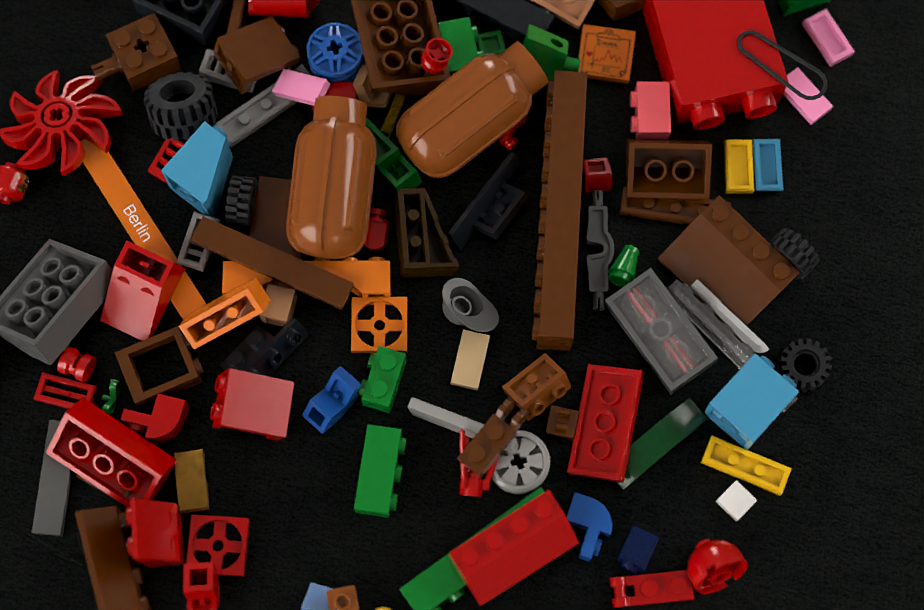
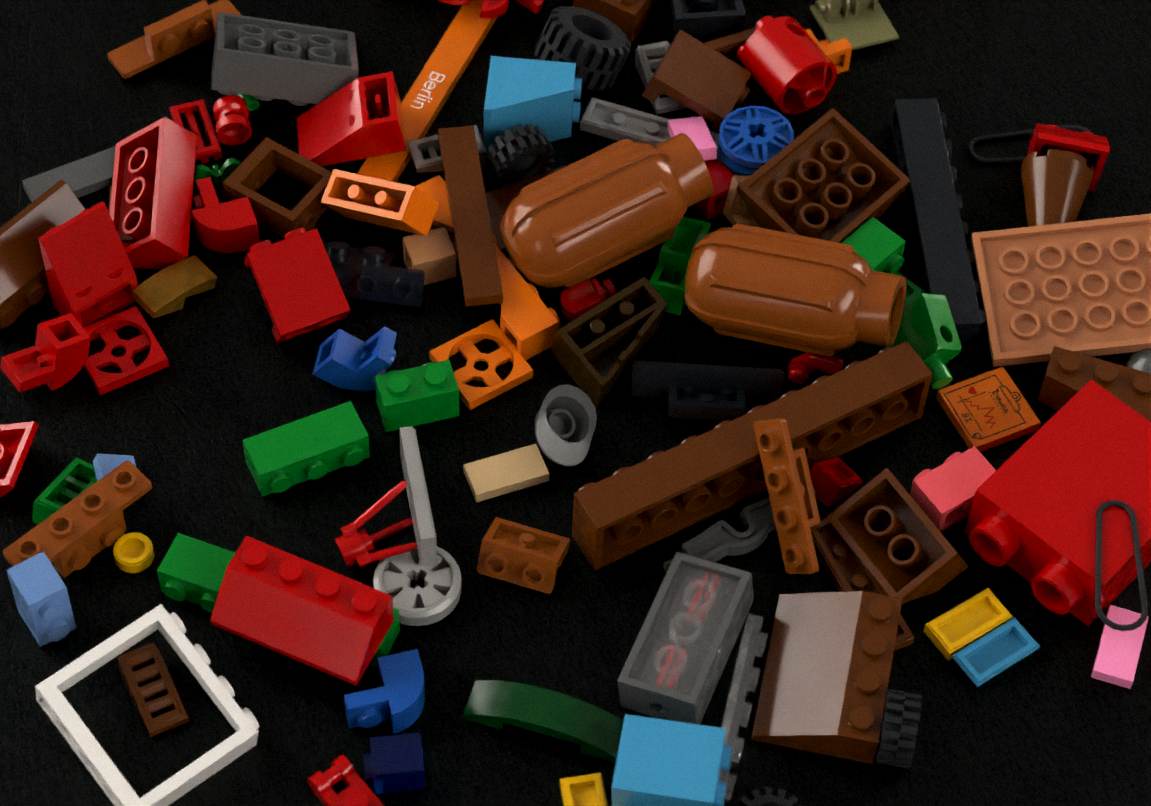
camera: 55 degrees right, 20 degrees down
red wheel [421,38,453,74] -> none
reddish brown hinge [457,398,529,478] -> none
reddish brown tile [545,405,579,440] -> none
red tile [567,364,644,483] -> none
green cone [608,245,639,287] -> none
light grey piece [690,279,769,353] -> none
none -> dark orange bracket [753,418,821,574]

